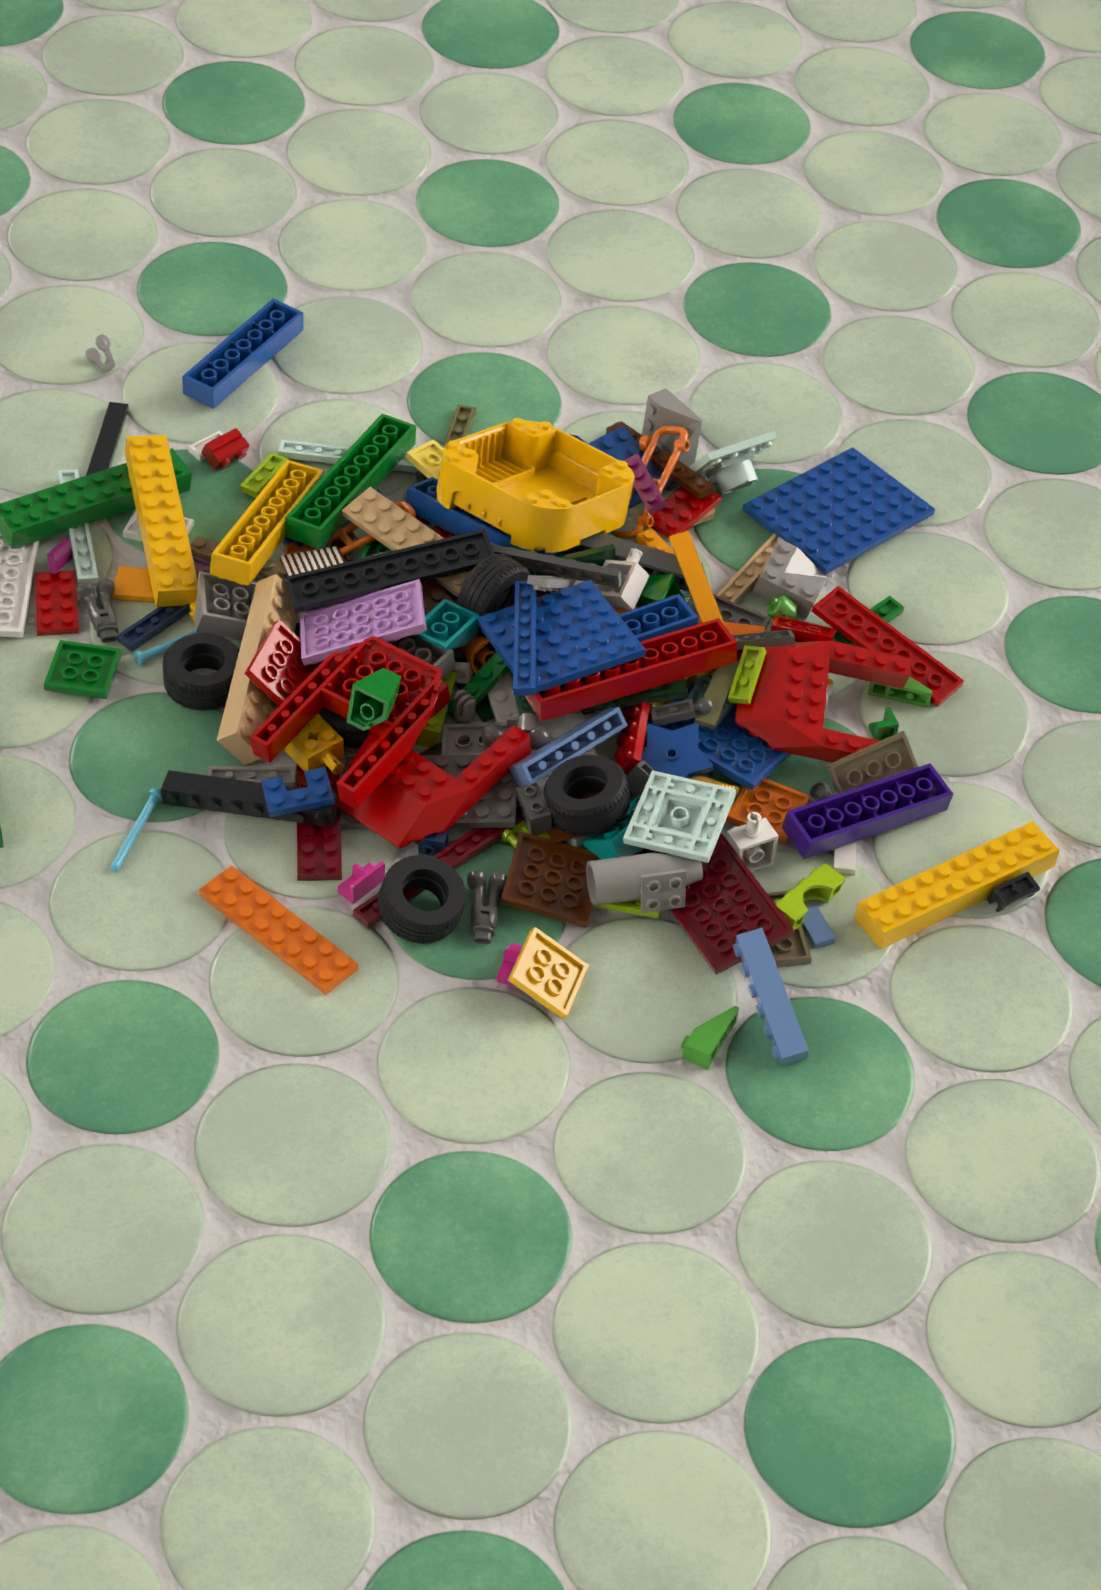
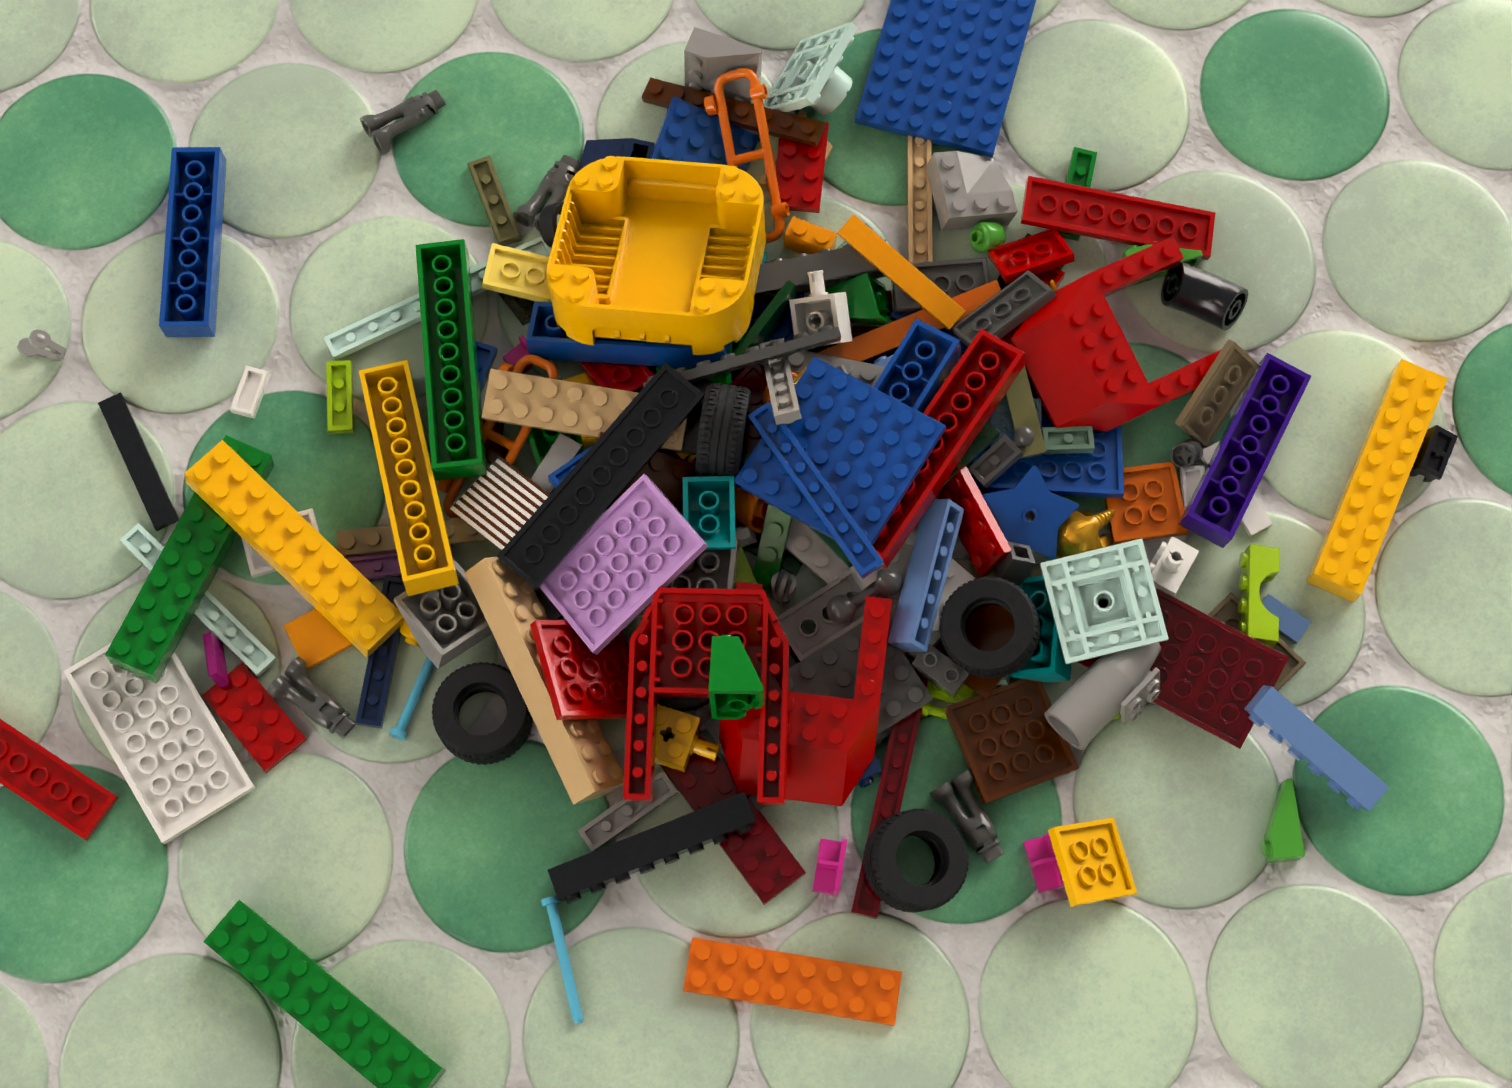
camera: 30 degrees left, 25 degrees up
green plate [44,640,122,699] -> none
red brick [201,428,249,470] -> none
blue plate [261,767,335,818] -> none
magenta plate [624,453,668,515] -> none
lime plate [728,646,766,704] -> none
green panel [868,707,899,741] -> none
none -> dark grey piece [360,90,446,155]
none -> sand green plate [1041,426,1095,454]
none -> black brick [1161,262,1248,331]

